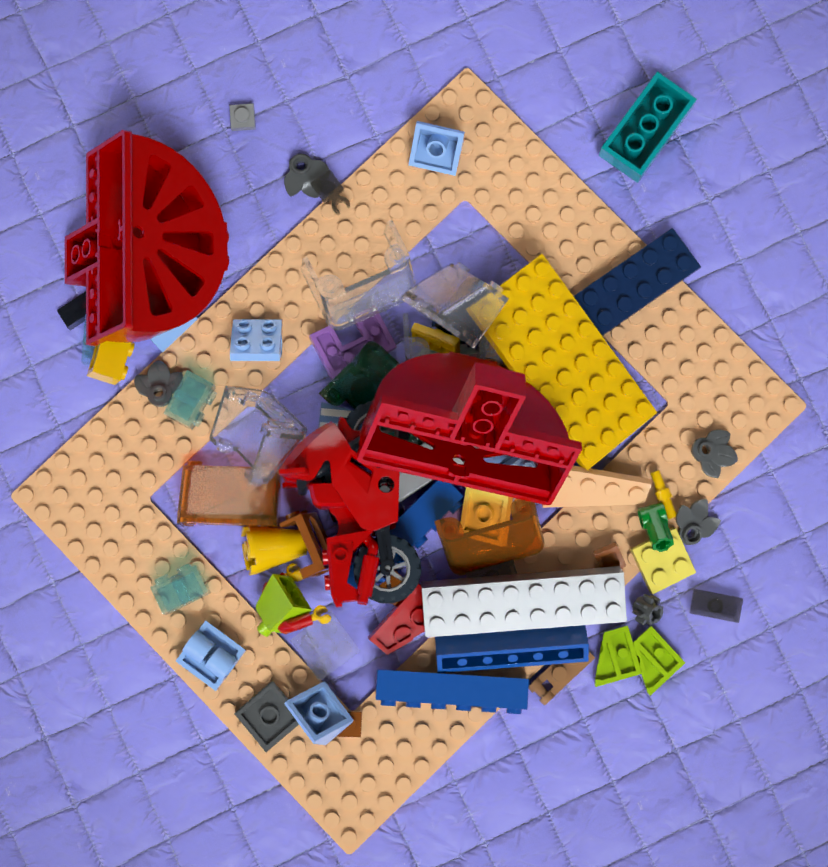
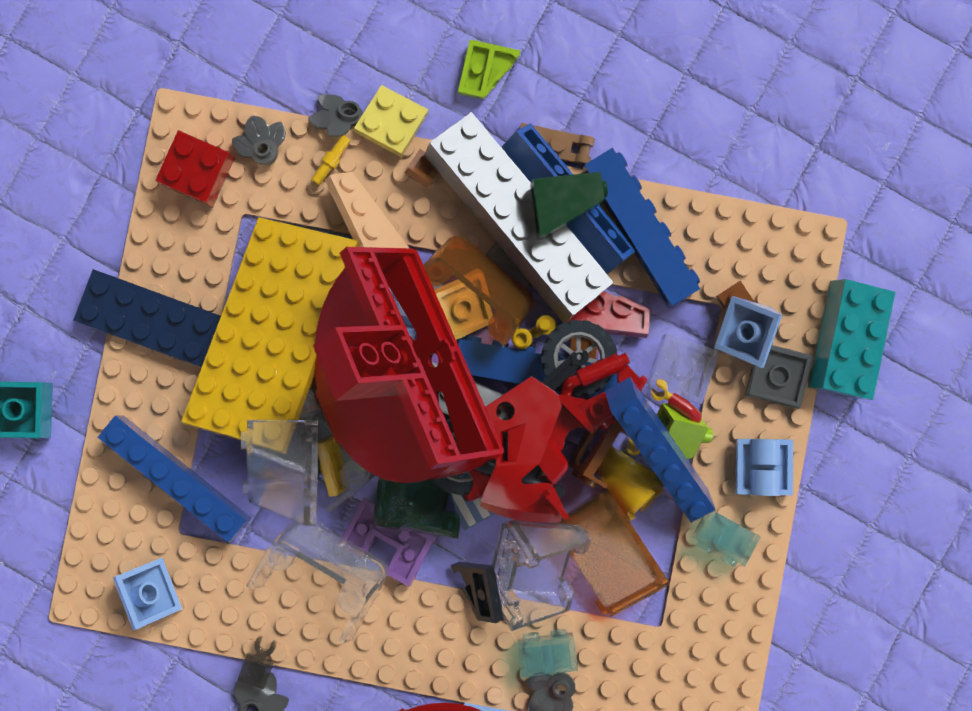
camera: 125 degrees left, 5 degrees up
light blue plate [230,319,282,361] -> none
lime wing [594,626,642,687] -> none
dark grey gear [632,594,663,626] -> none
green piece [638,502,674,552] -> none
clear smoke plate [689,589,743,623] -> none
none -> blue brick [97,415,251,543]
none -> red brick [155,130,235,208]
none -> black wing [451,562,504,623]
none -> yellow plant [511,315,558,349]
none -> dark green slope [530,172,608,240]
none -> blue brick [605,377,716,523]
none -> teal brick [808,279,896,400]

